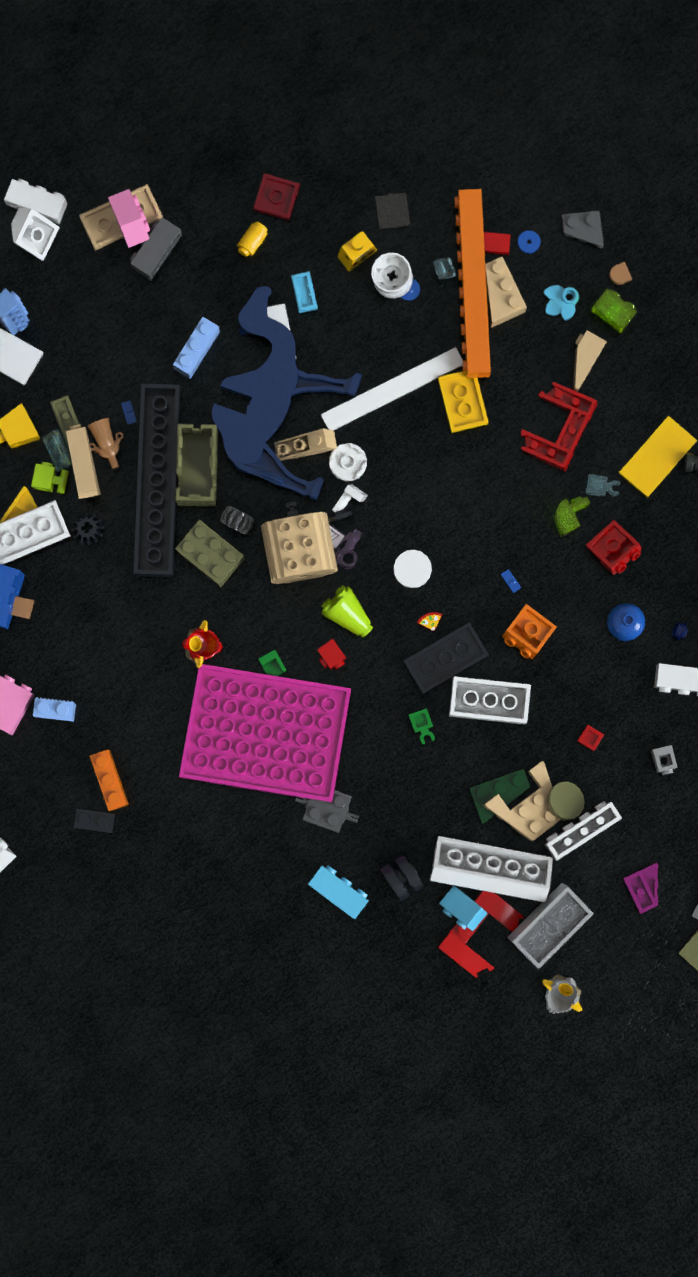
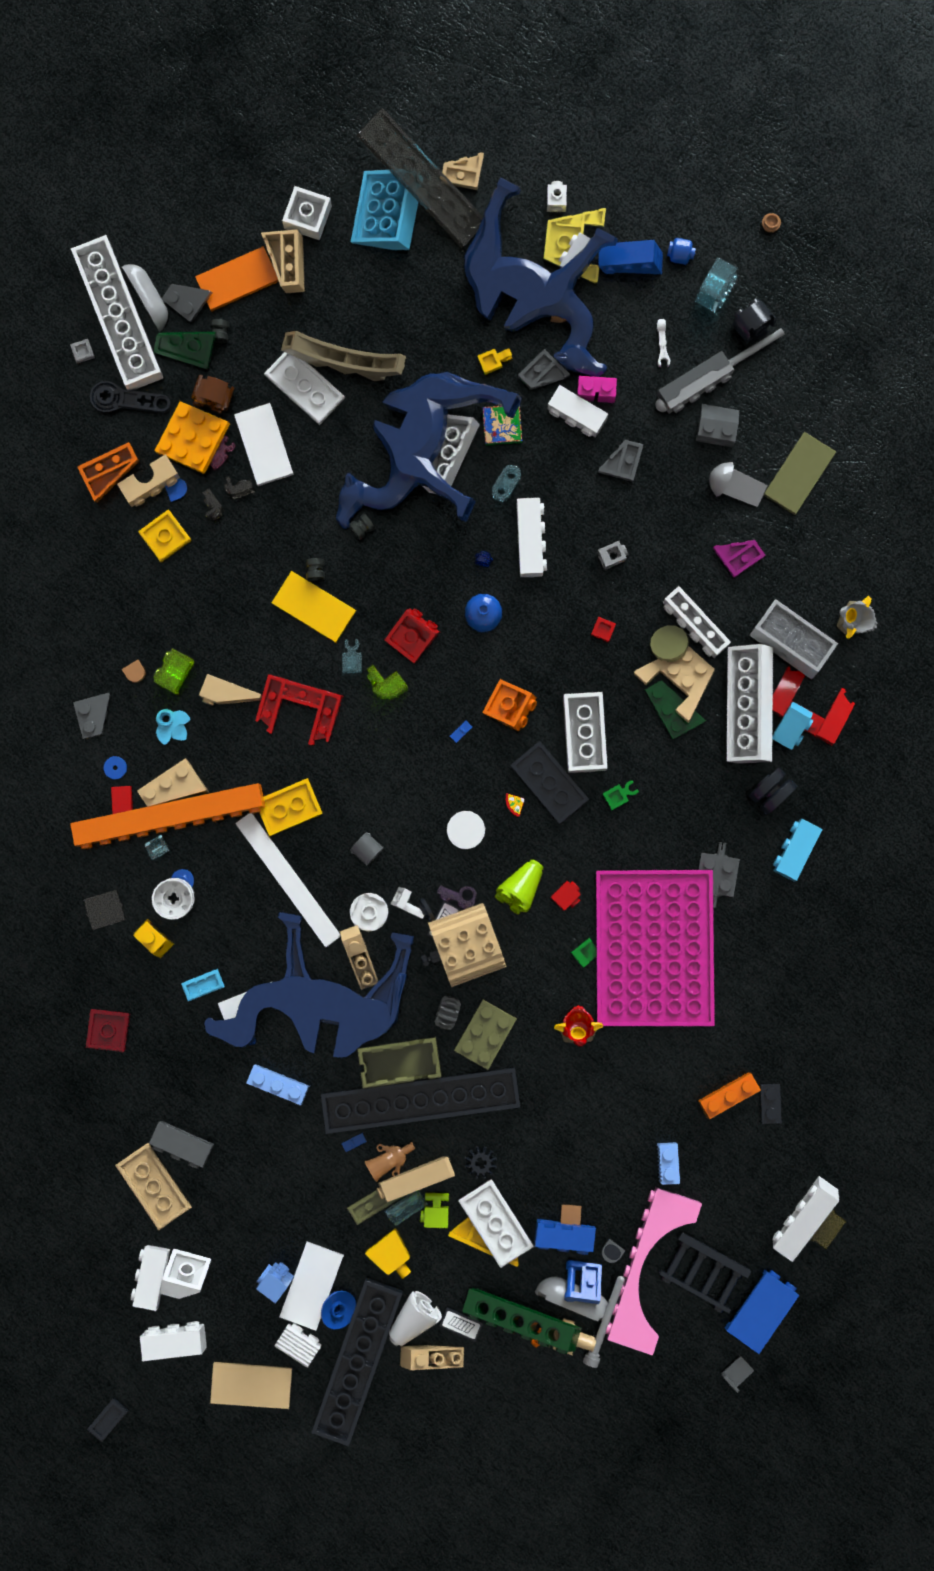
camera: 95 degrees left, 0 degrees up
bright pink brick [108,189,150,248] -> none
yellow head [237,222,268,257] -> none
none -> dark grey piece [350,832,384,866]

